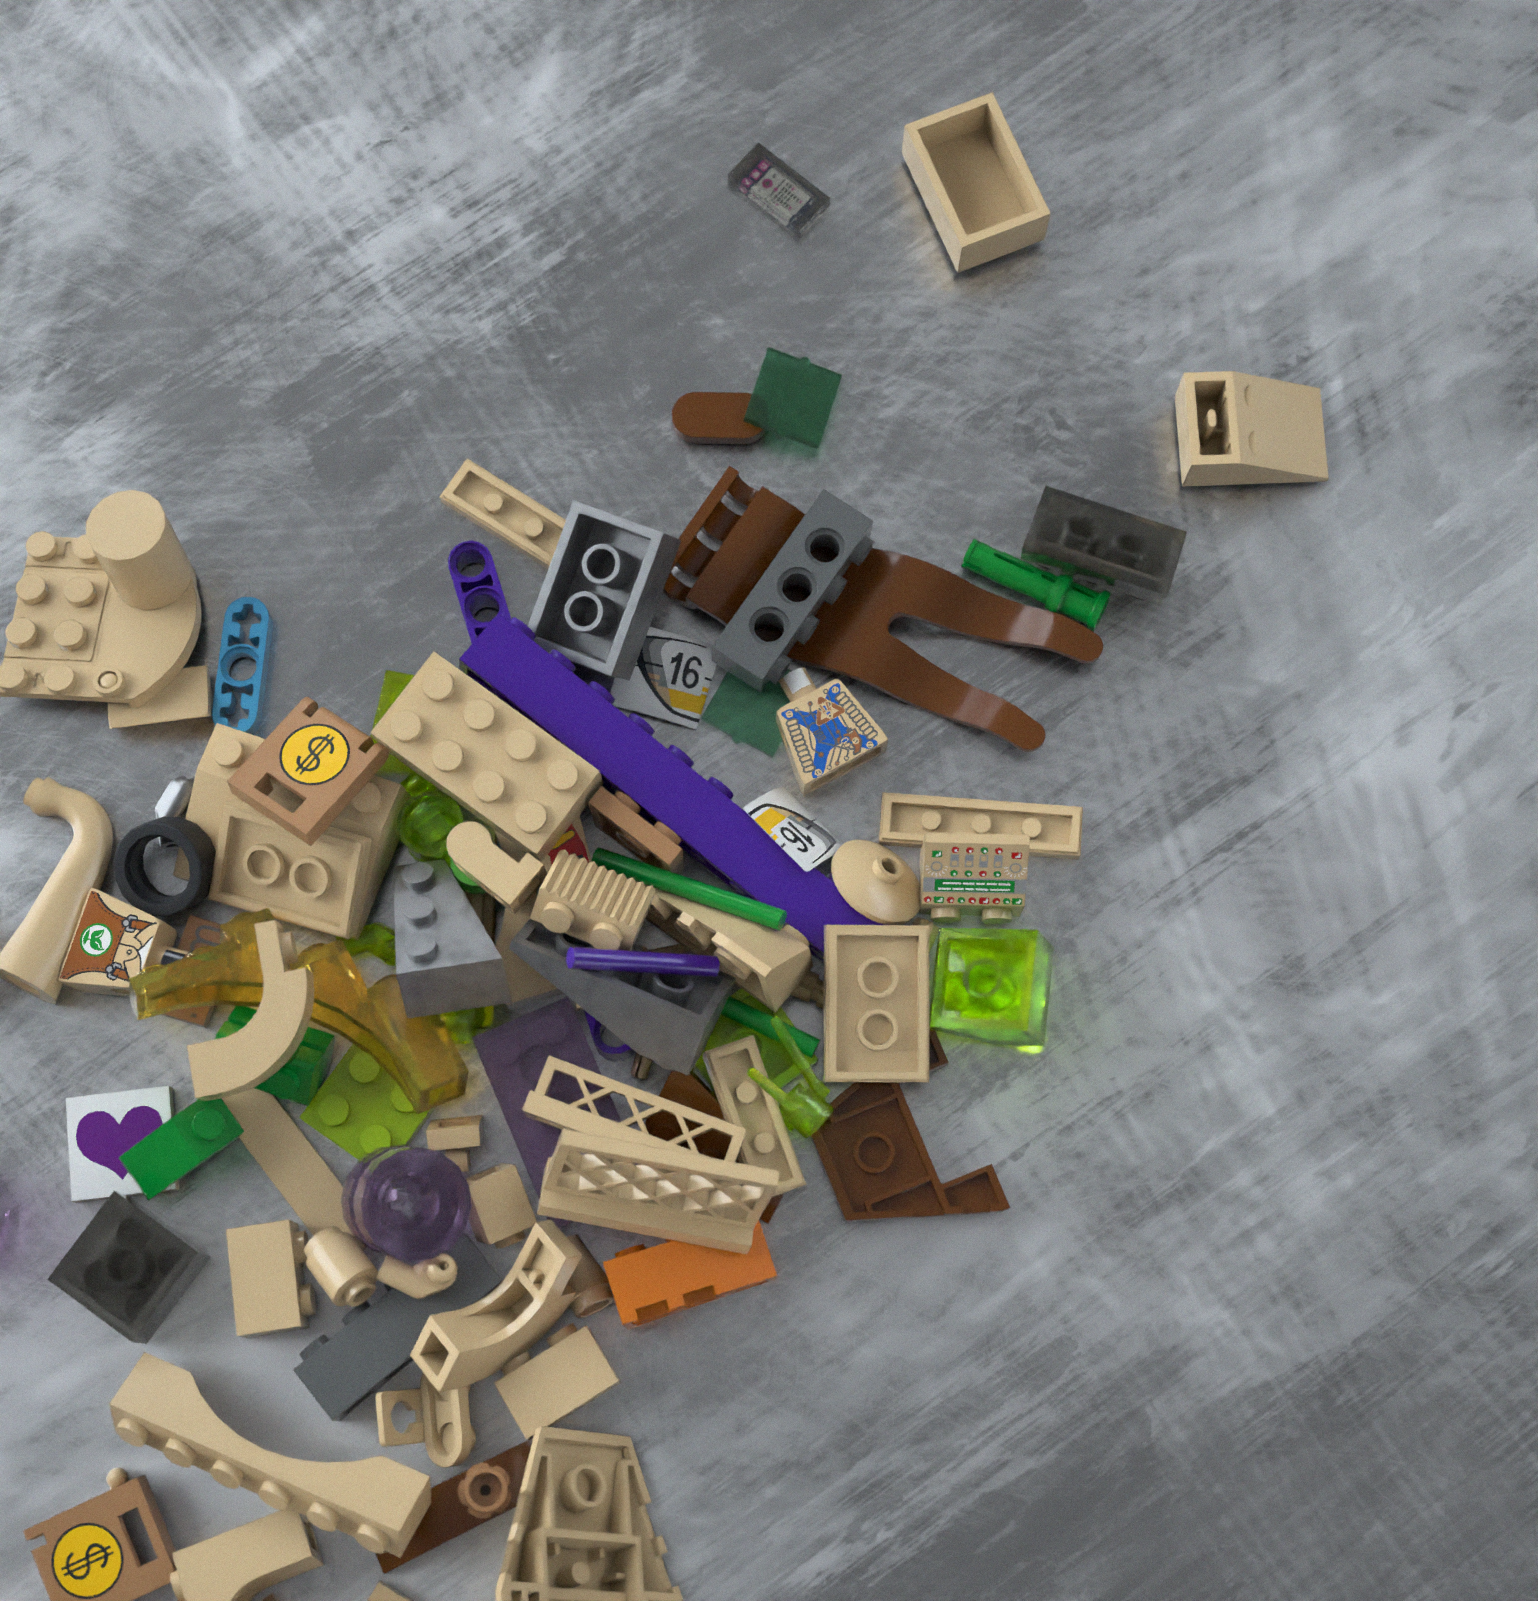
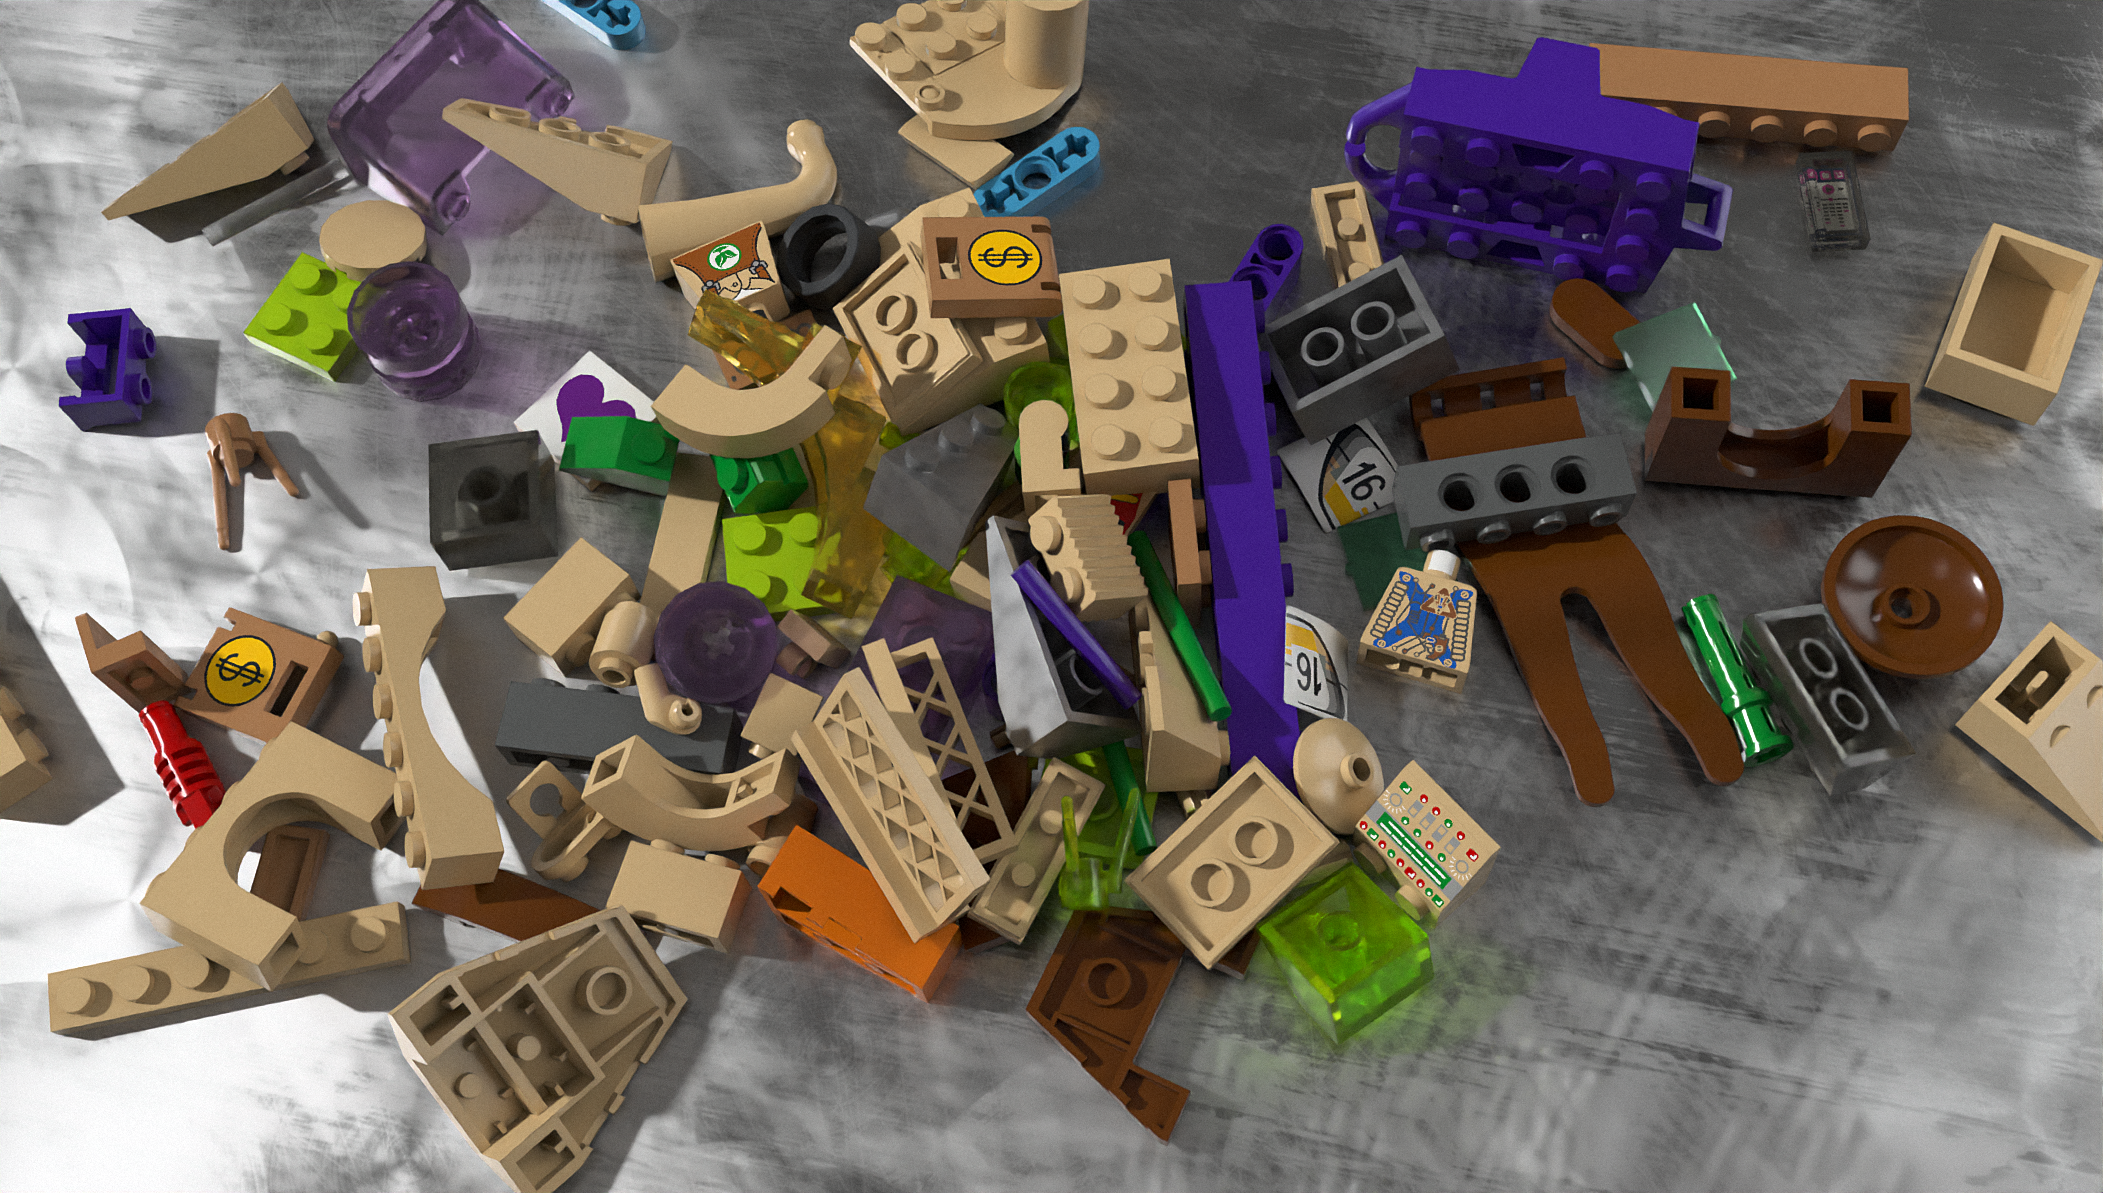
camera: 55 degrees right, 10 degrees down
medium nougat plate [458,1463,512,1518] -> none
tan tile [878,792,1083,860] -> none
none -> dark purple piece [1344,37,1733,294]
none -> medium nougat brick [1589,43,1909,151]
none -> reddish brown arch [1645,366,1912,498]
none -> reddish brown dish [1821,515,2004,679]

